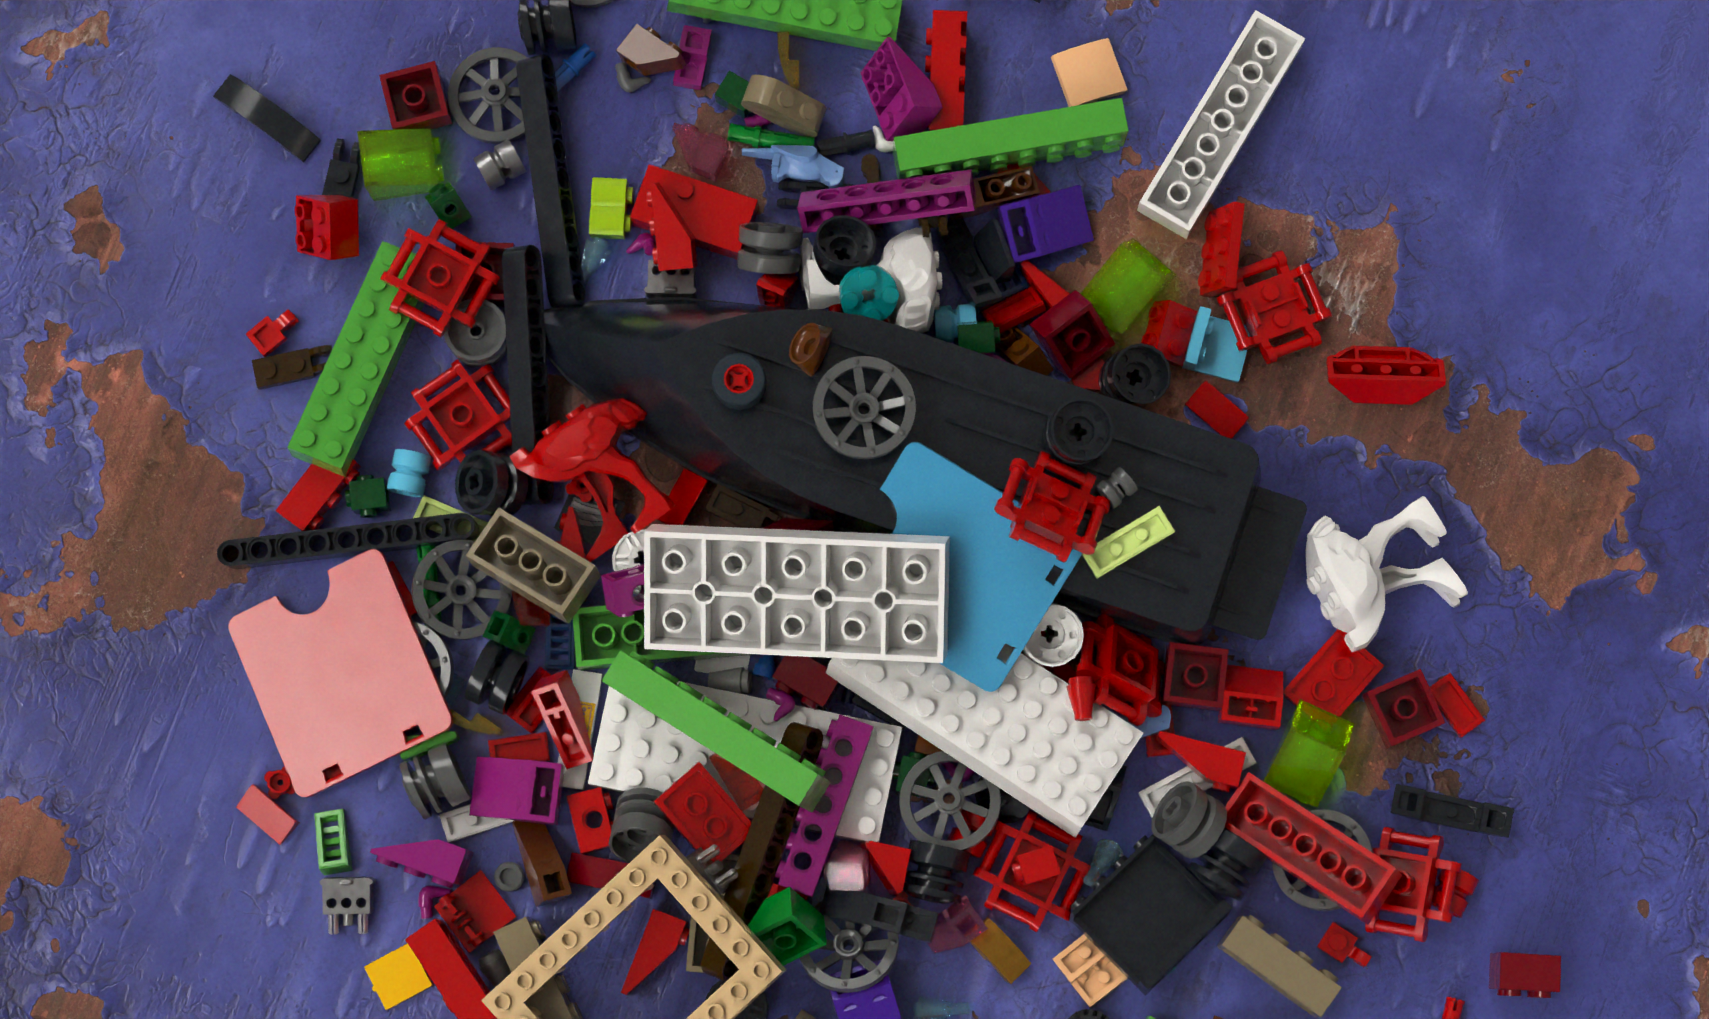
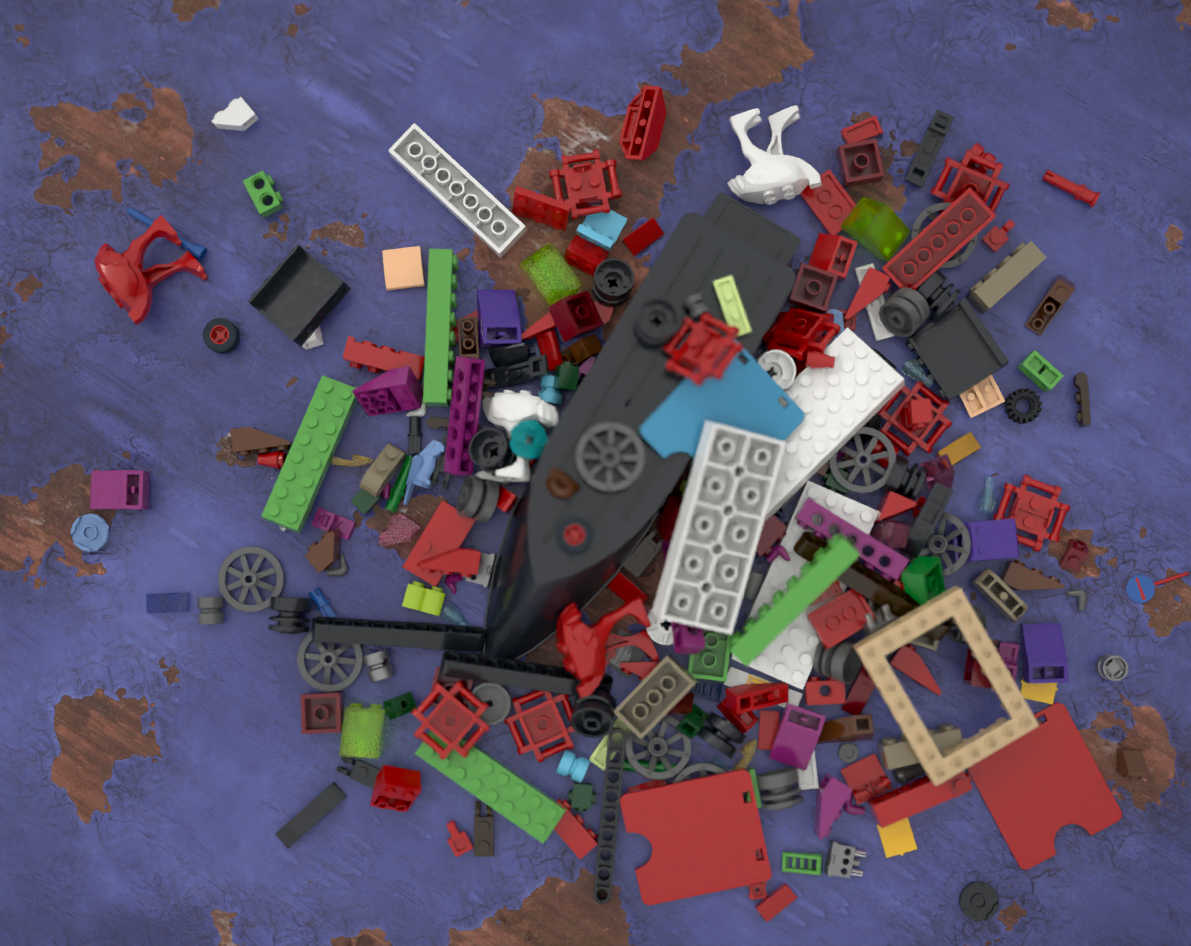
camera: 80 degrees left, 5 degrees up
dark red brick [1489,952,1561,998] -> none

